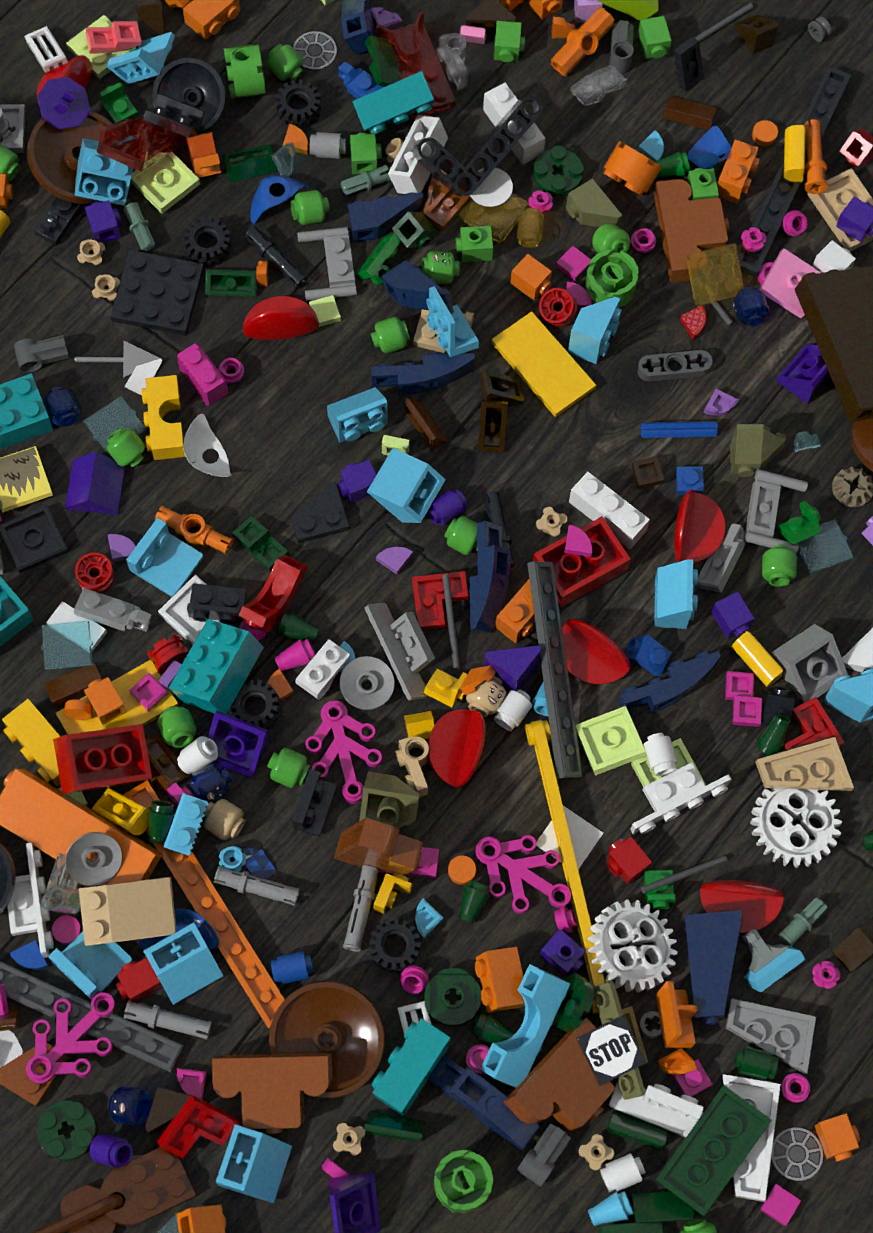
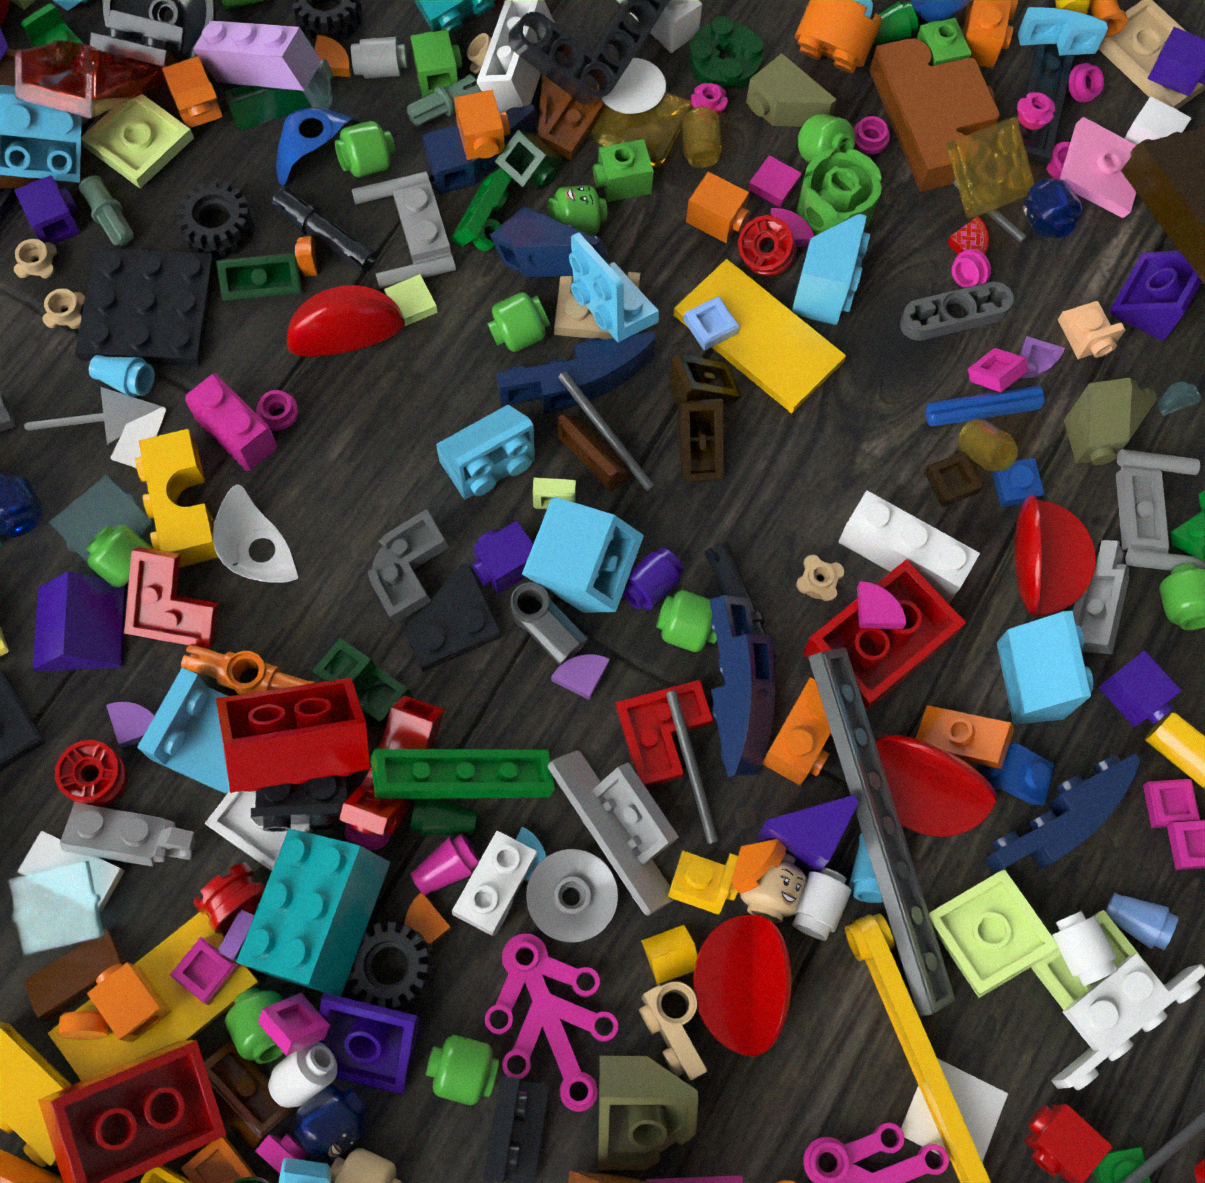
camera: 10 degrees left, 0 degrees up
none -> medium azure cone [89,355,155,398]
none -> plate [124,547,219,649]
none -> lavender brick [193,21,322,91]
none -> red brick [216,678,370,793]
none -> dark pink plate [258,993,330,1056]
none -> dark grey plate [368,509,450,624]
none -> green plate [371,749,555,799]
none -> orange brick [454,89,510,160]
none -> dark grey piece [510,582,588,665]
none -> dark grey axle [558,371,654,492]
none -> light blue tile [683,296,740,351]
none -> orange plate [915,705,1014,769]
none -> dark pink plate [952,249,991,288]
none -> clear yellow brick [958,419,1018,471]
none -> dark pink plate [968,348,1028,392]
none -> medium azure slope [1018,7,1108,56]
none -> light nougat bracket [1058,301,1126,359]
none -> medium blue cone [1105,892,1179,950]

